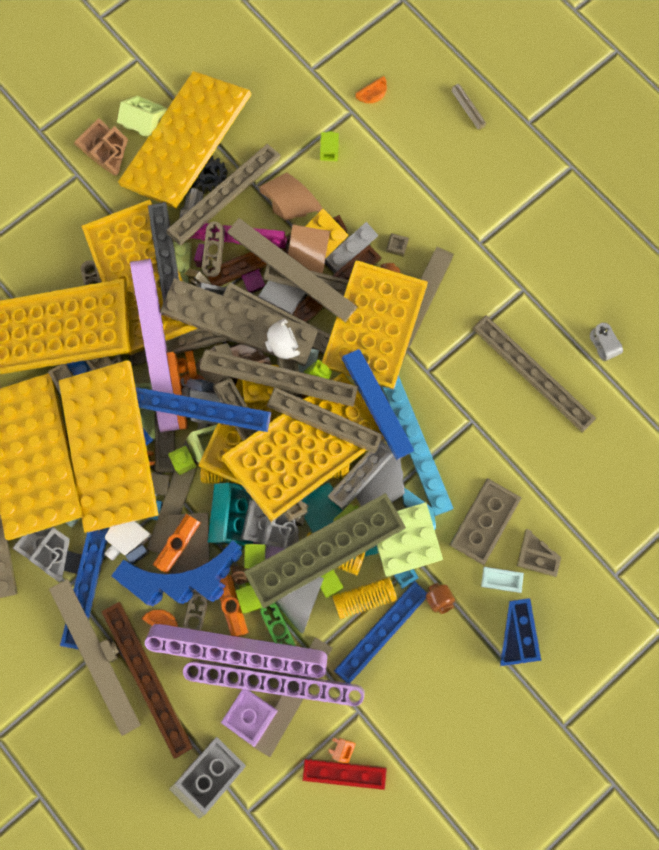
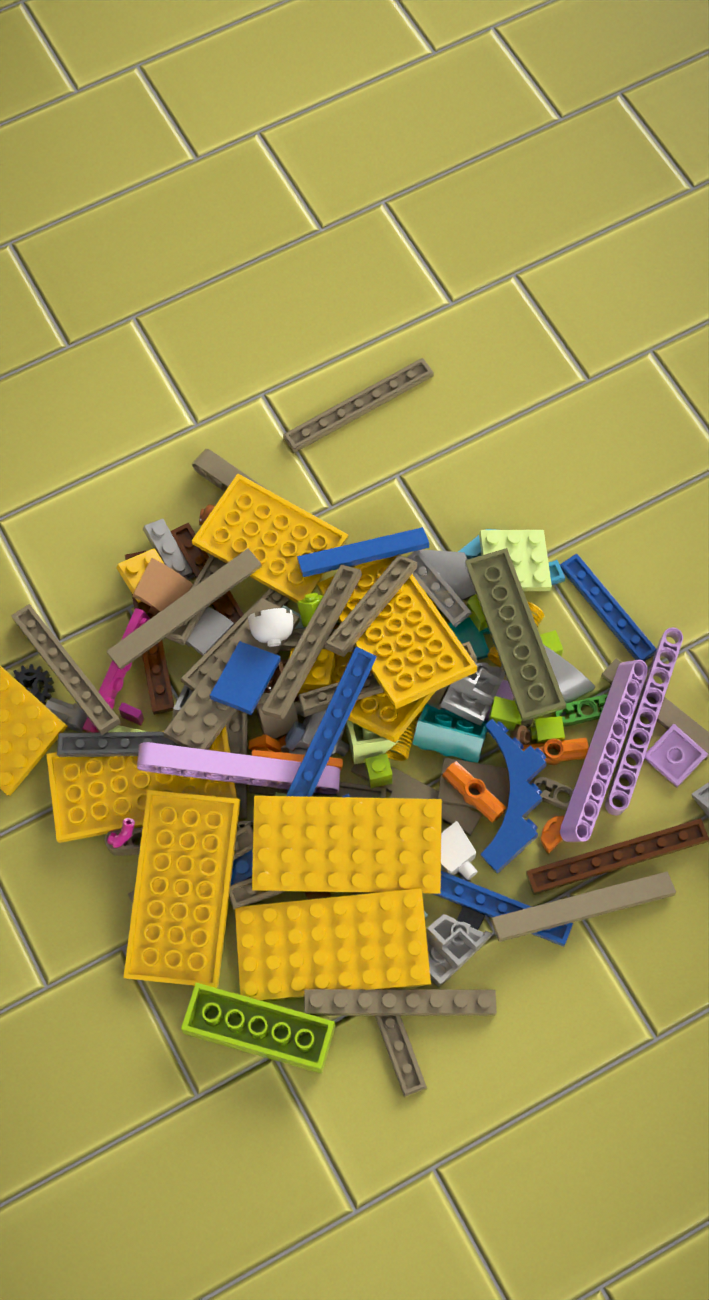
camera: 75 degrees left, 10 degrees down
dark tan plate [99,639,119,662] -> none
sand blue tile [126,545,149,564] -> none
dark tan plate [185,268,210,286] -> none
dark tan beam [202,222,225,277] -> none
magenta tile [242,269,265,293] -> none
medium nougat slope [260,172,323,220] -> none
lime brick [320,131,339,161] -> none
yellow piece [332,577,397,620] -> none
medium azure plate [382,375,454,516] -> none
dark tan tile [386,233,409,257] -> none
dark orange head [425,583,455,614] -> none
dark tan tile [449,478,521,565] -> none
dark tan axle [452,84,486,130] -> none
light aqua tile [481,567,524,593] -> none
blue wedge [500,598,542,666] -> none
dark tan wing [517,529,561,577] -> none
light grey piece [590,323,623,361] -> none
none -> dark pink arm [107,818,135,848]
none -> blue tile [210,641,281,715]

